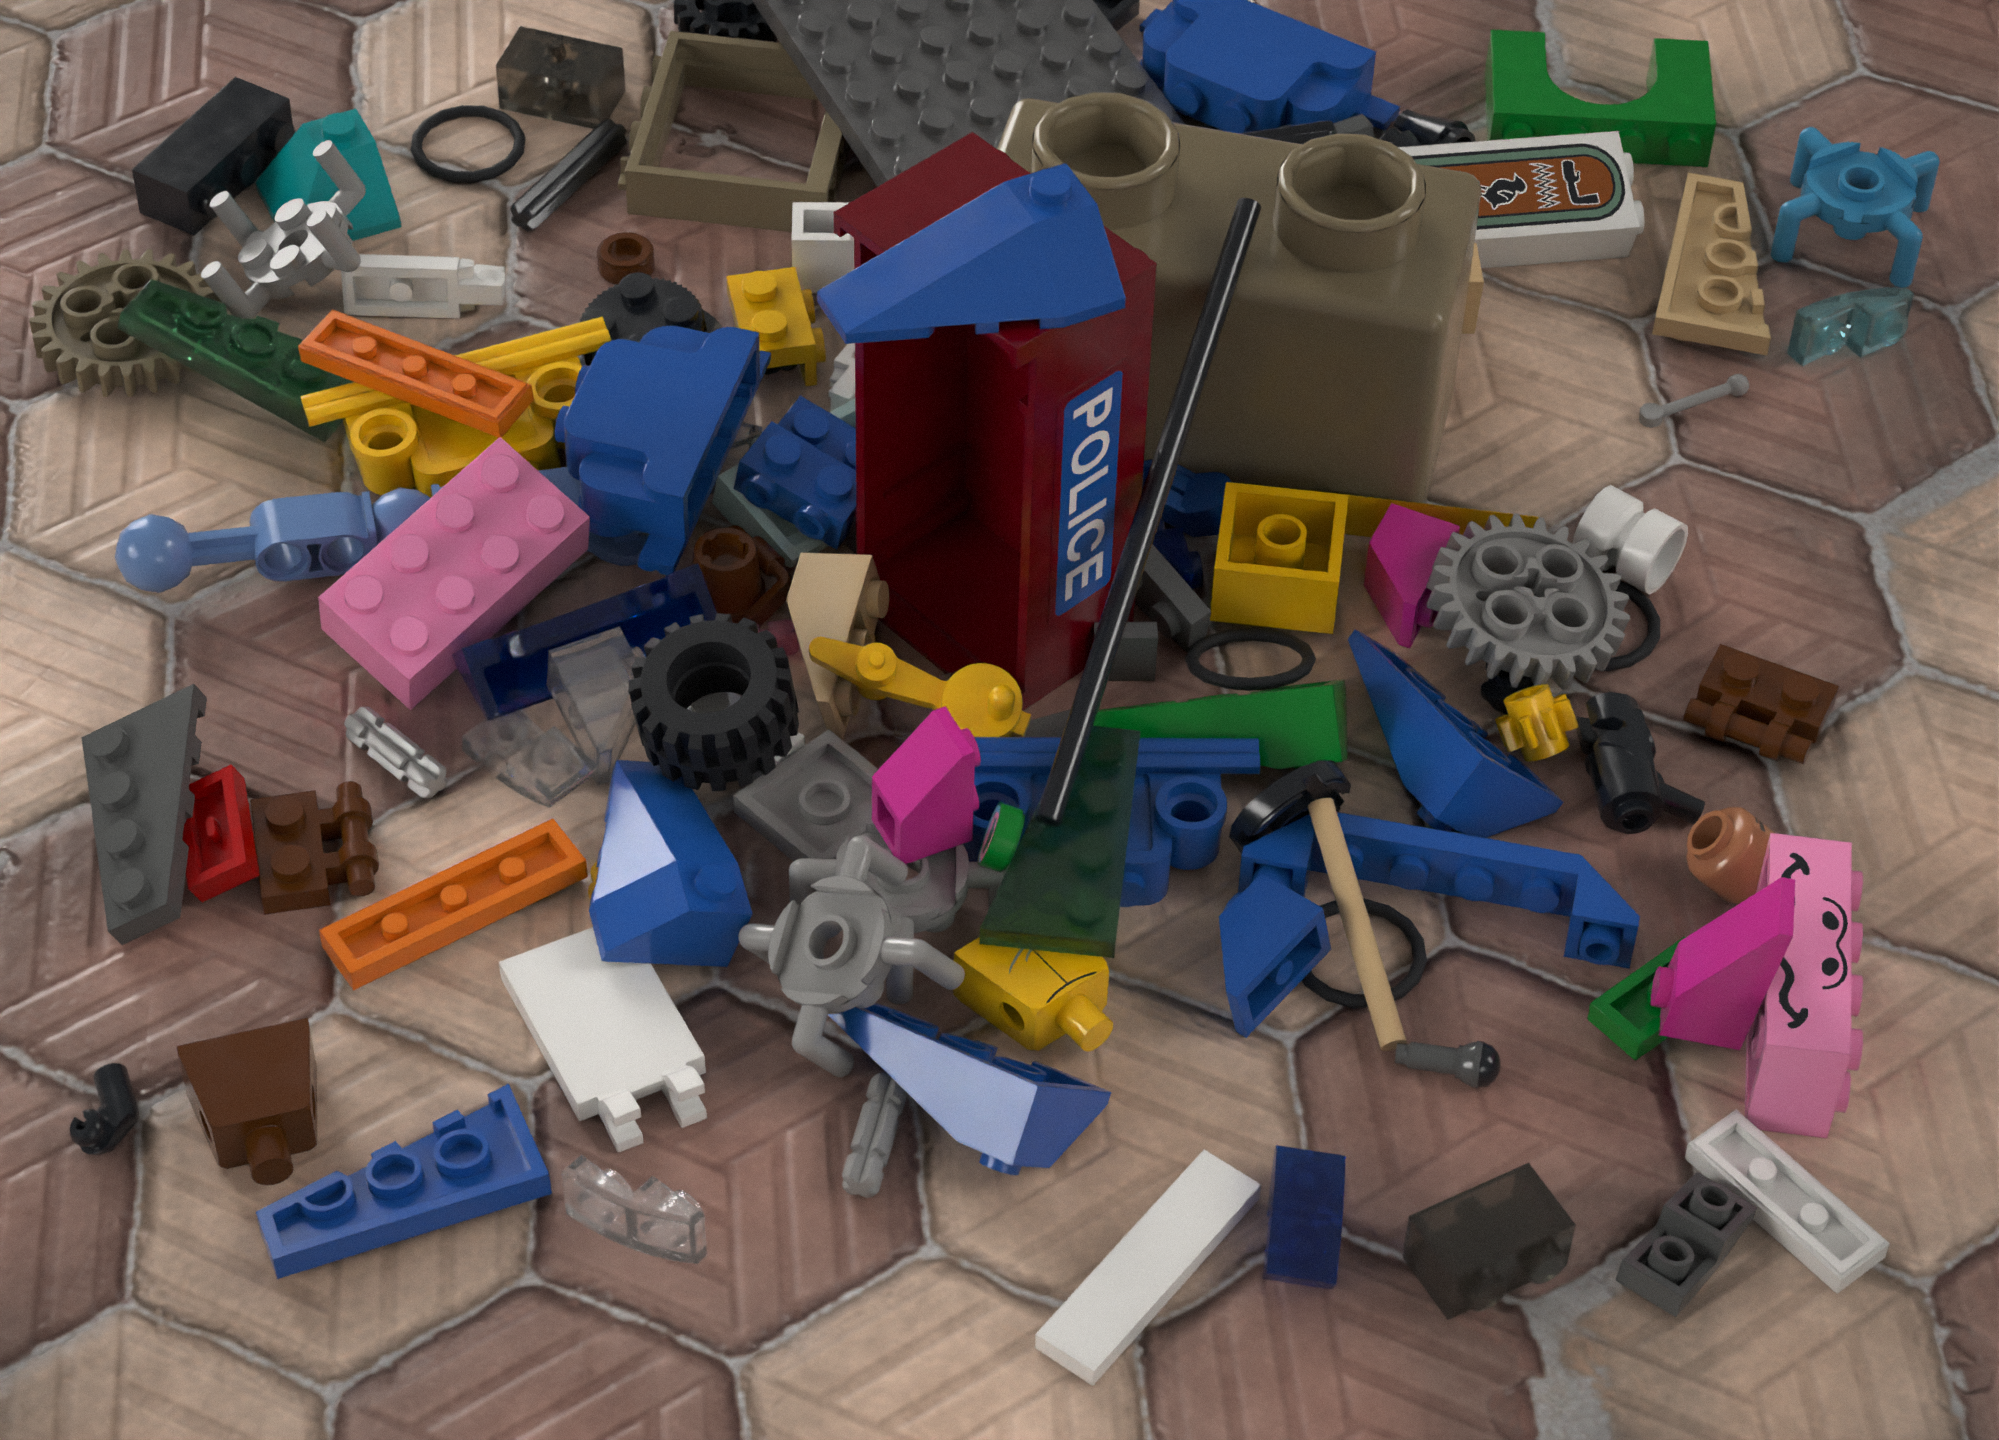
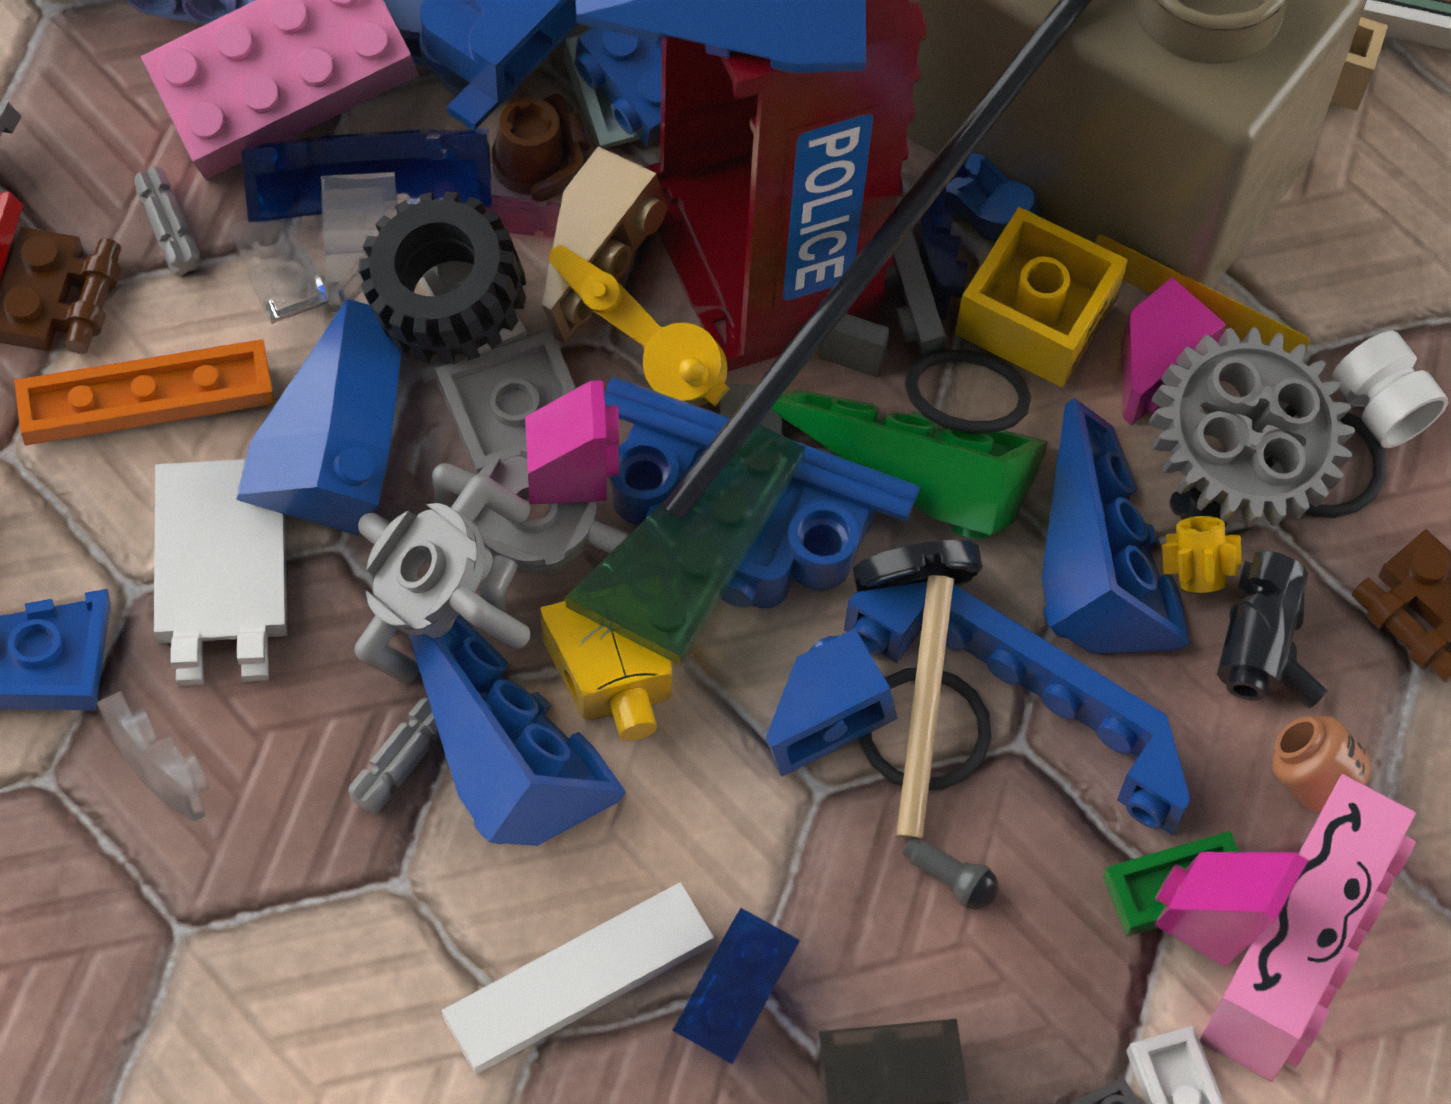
camera: 20 degrees right, 15 degrees up
green tile [978,802,1025,873] -> none

